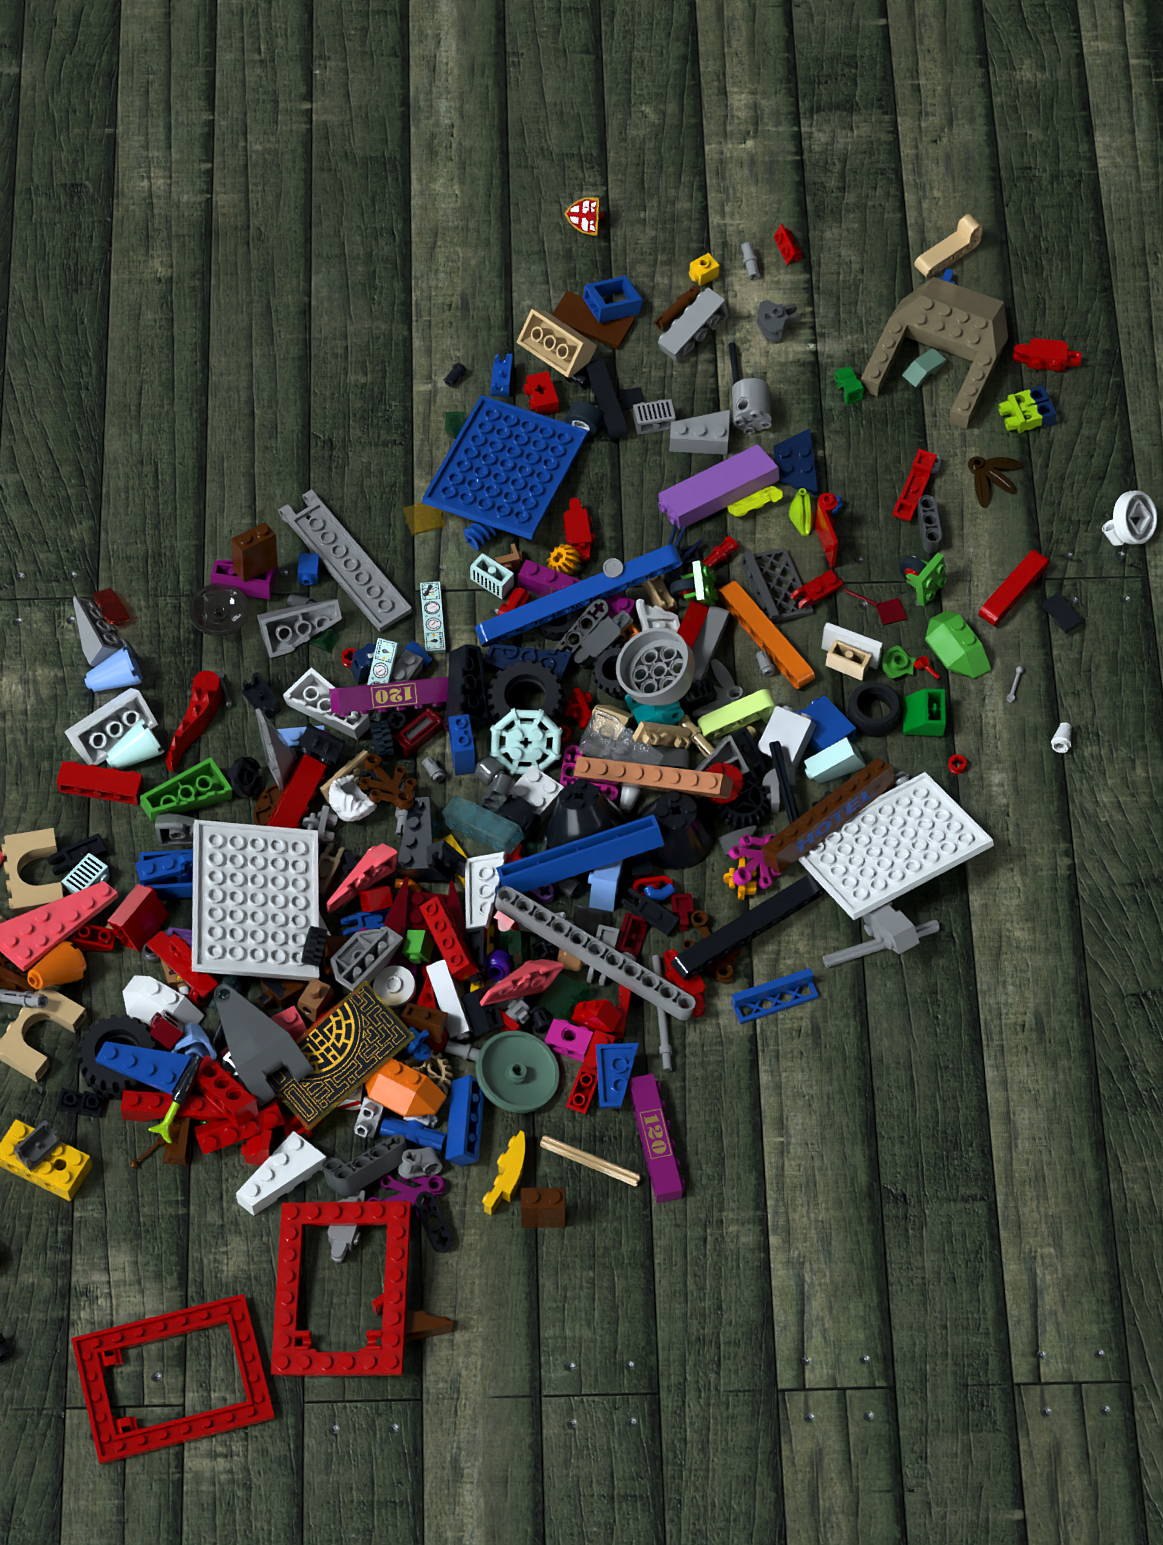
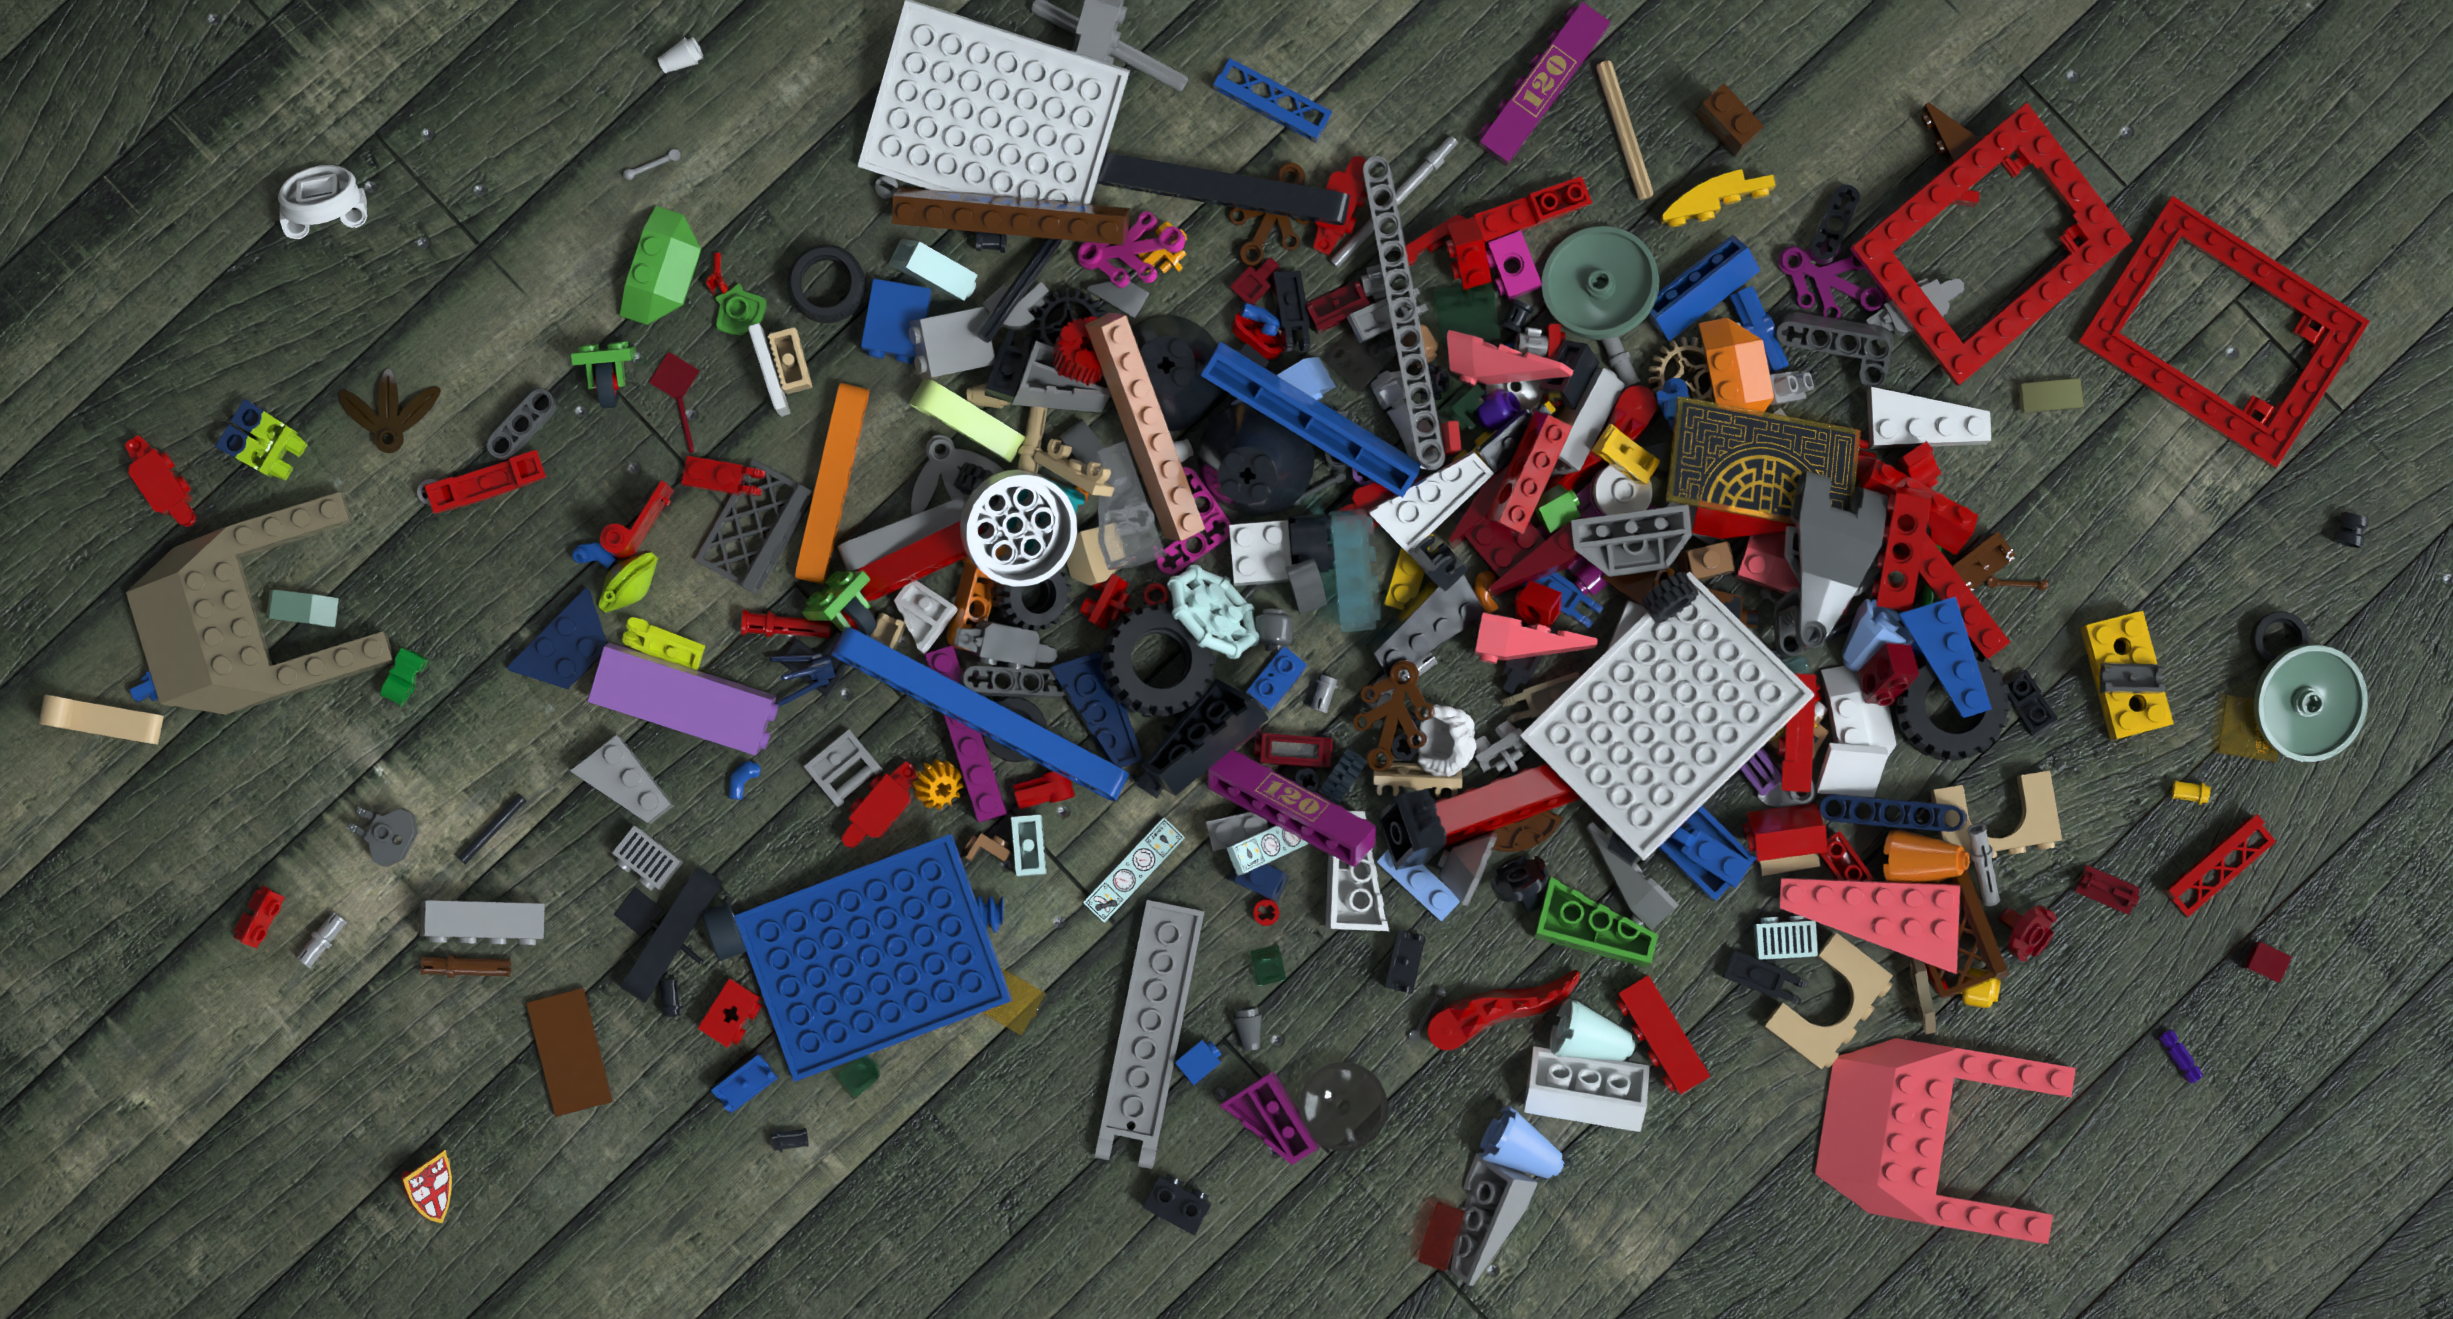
camera: 130 degrees left, 25 degrees up
black piece [149,1054,203,1143] -> none
reddish brown brick [231,522,277,583] -> none
light grey wedge [257,599,342,658] -> none
light grey piece [398,1147,442,1179] -> none
reddish brown hinge [401,1003,448,1044] -> none
blue cone [403,641,433,669] -> none
tan slope [516,309,597,378] -> none
blue window [583,276,643,323] -> none
blue wing [596,1043,639,1109] -> none
light grey piece [603,558,623,578] -> none
yellow brick [689,253,719,287] -> none
light grey cylinder [732,378,772,435] -> none
light grey pin [755,651,775,677] -> none
green slope [902,688,946,736] -> none
red bush [948,754,967,775] -> none
red beam [978,549,1050,627] -> none
black slope [1042,593,1082,634] -> none
none -> blue arm [728,761,761,800]
none -> light grey plate [804,729,883,807]
none -> black brick [1143,1173,1212,1236]
none -> yellow hinge [1591,424,1660,485]
none -> white tile [1816,743,1888,798]
none -> dark blue beam [1820,795,1968,832]
none -> olive slope [2018,378,2084,413]

